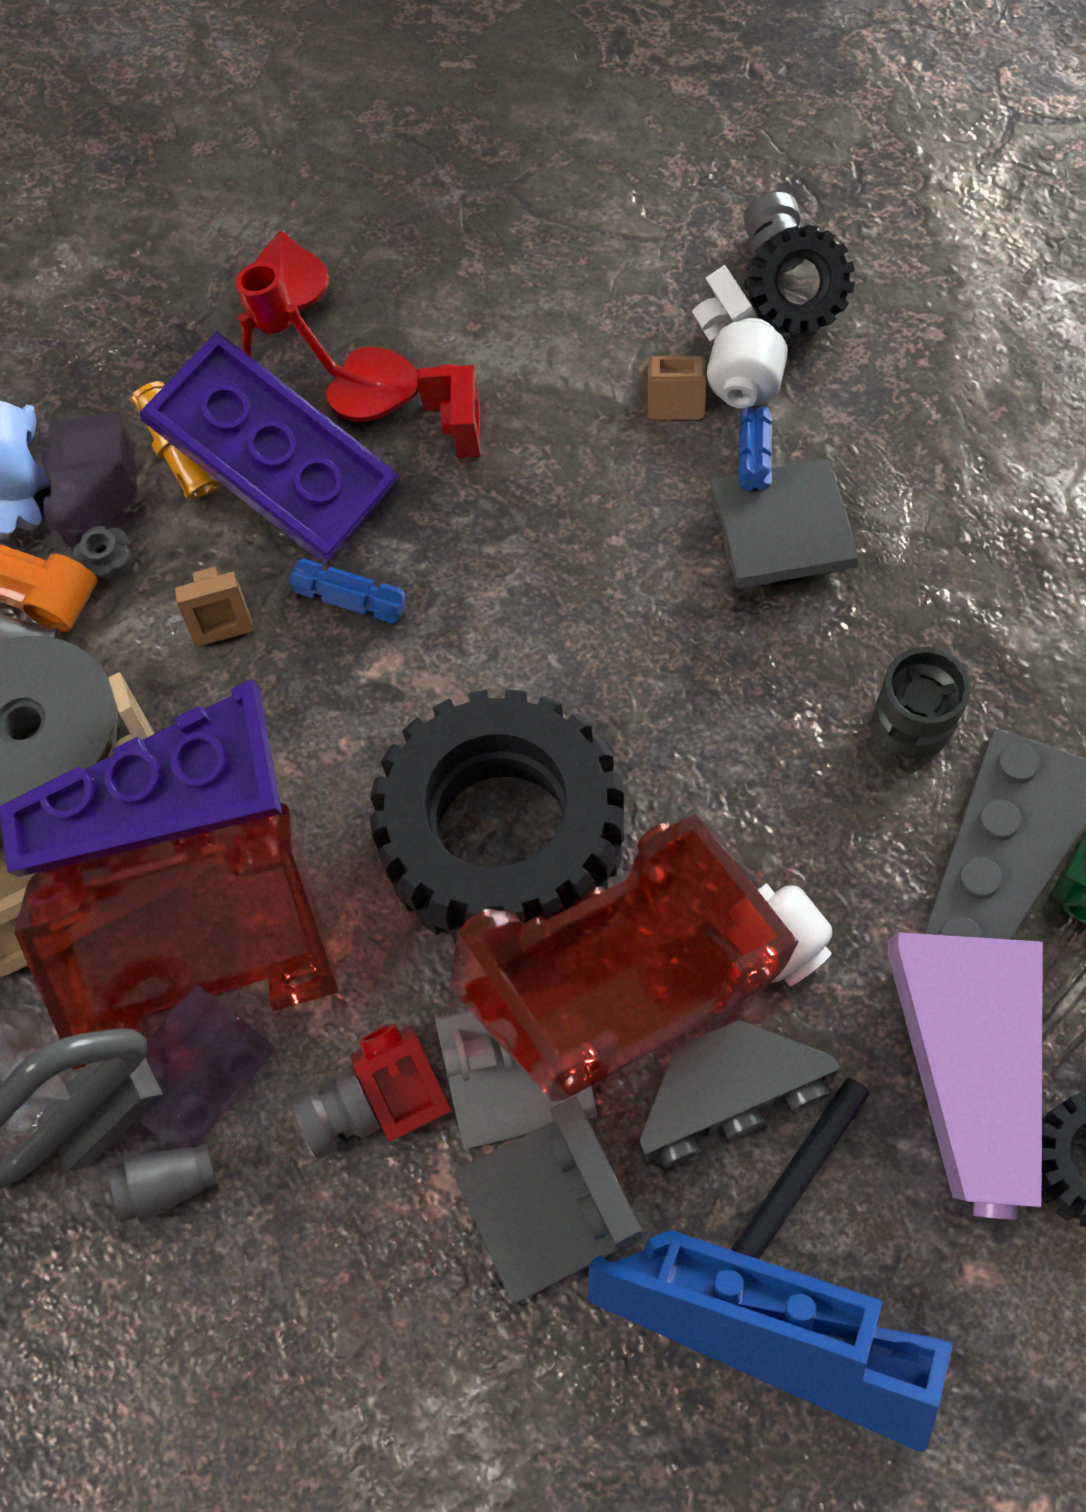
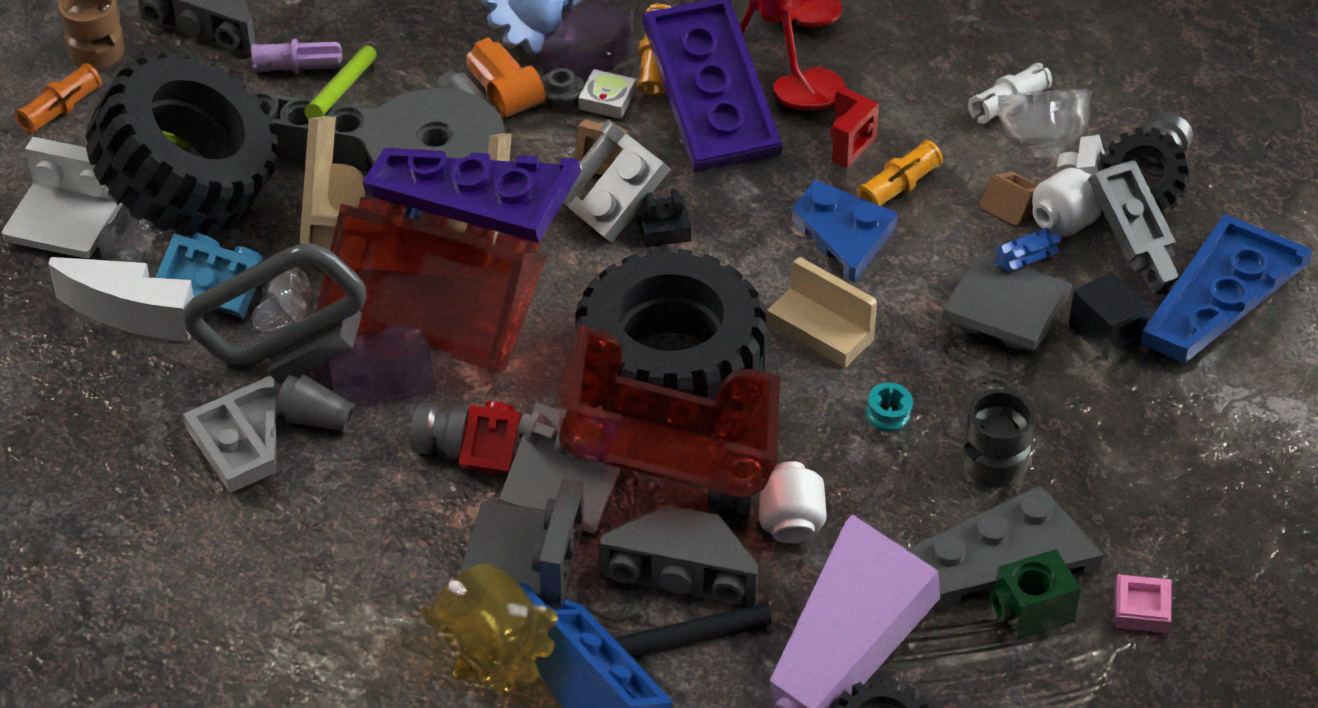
camera: 30 degrees right, 20 degrees down
blue axle [290,559,406,623] -> none
none -> light grey wing [183,376,277,493]
none -> clear yellow piece [420,563,558,695]
none -> light grey plate [563,119,671,243]
none -> white tile [578,69,636,119]
none -> black tile [636,189,691,247]
none -> tan panel [766,257,877,368]
none -> blue wing [792,180,898,282]
none -> light orange pin [856,140,943,206]
none -> teal bush [865,383,913,431]
none -> white pin [968,63,1052,124]
none -> clear cylinder [997,88,1091,158]
none -> black panel [1069,272,1150,360]
none -> hinge [1088,160,1180,293]
none -> blue wing [1140,214,1313,363]

